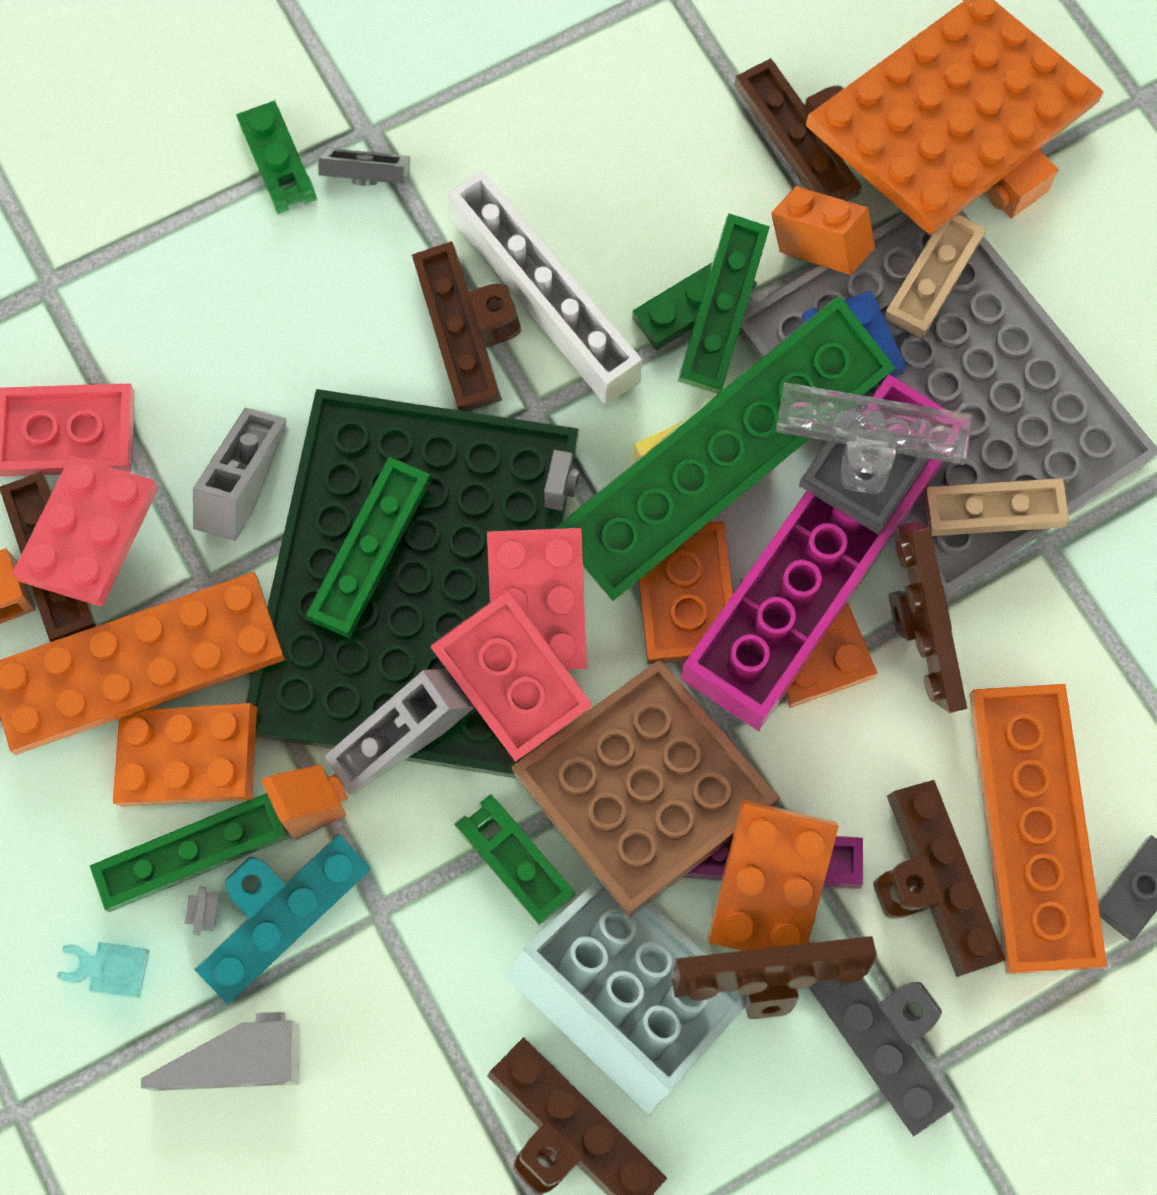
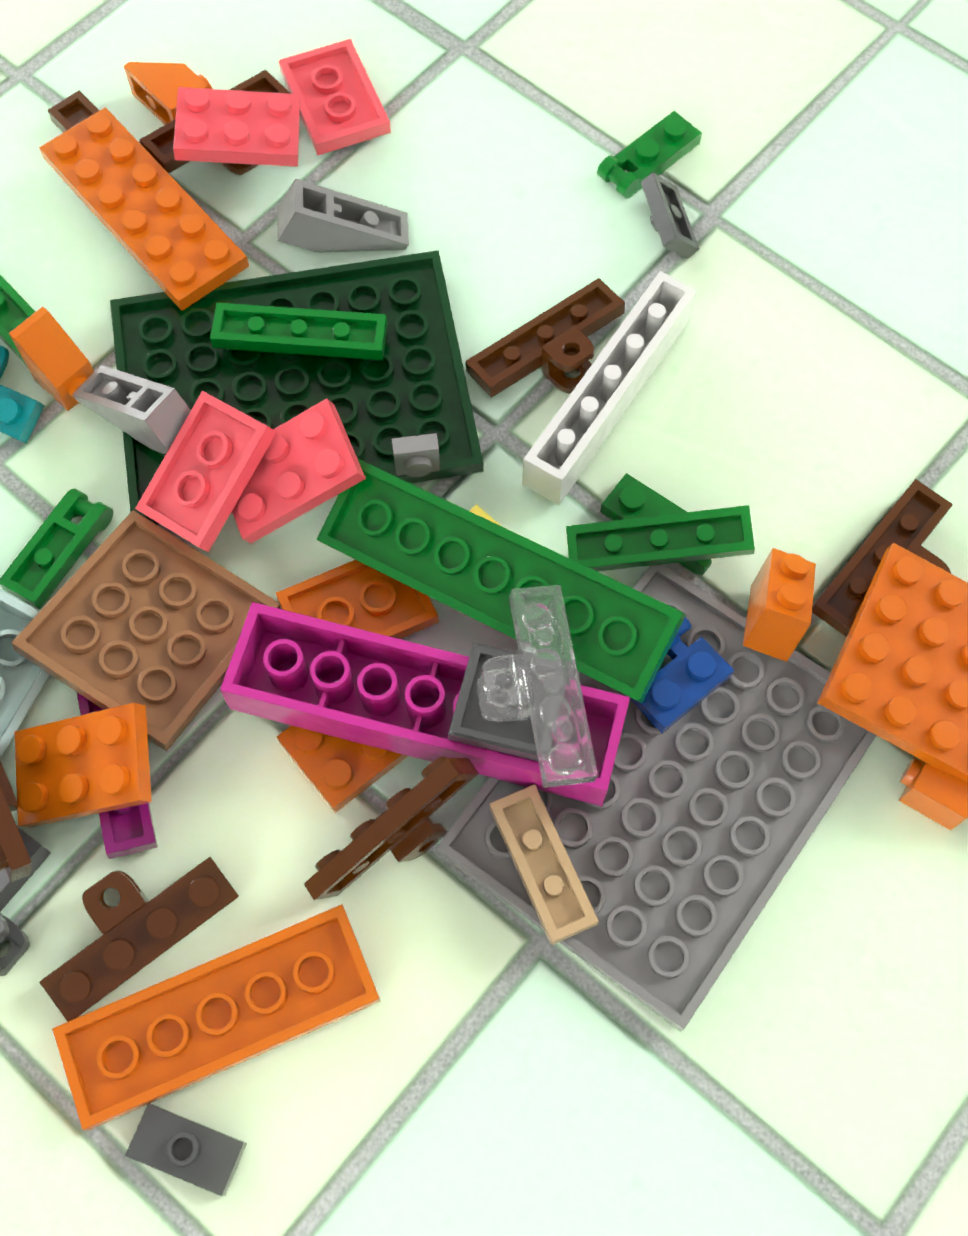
camera: 70 degrees right, 5 degrees down
orange plate [113,703,257,807] -> none
tan plate [884,214,987,339] -> none

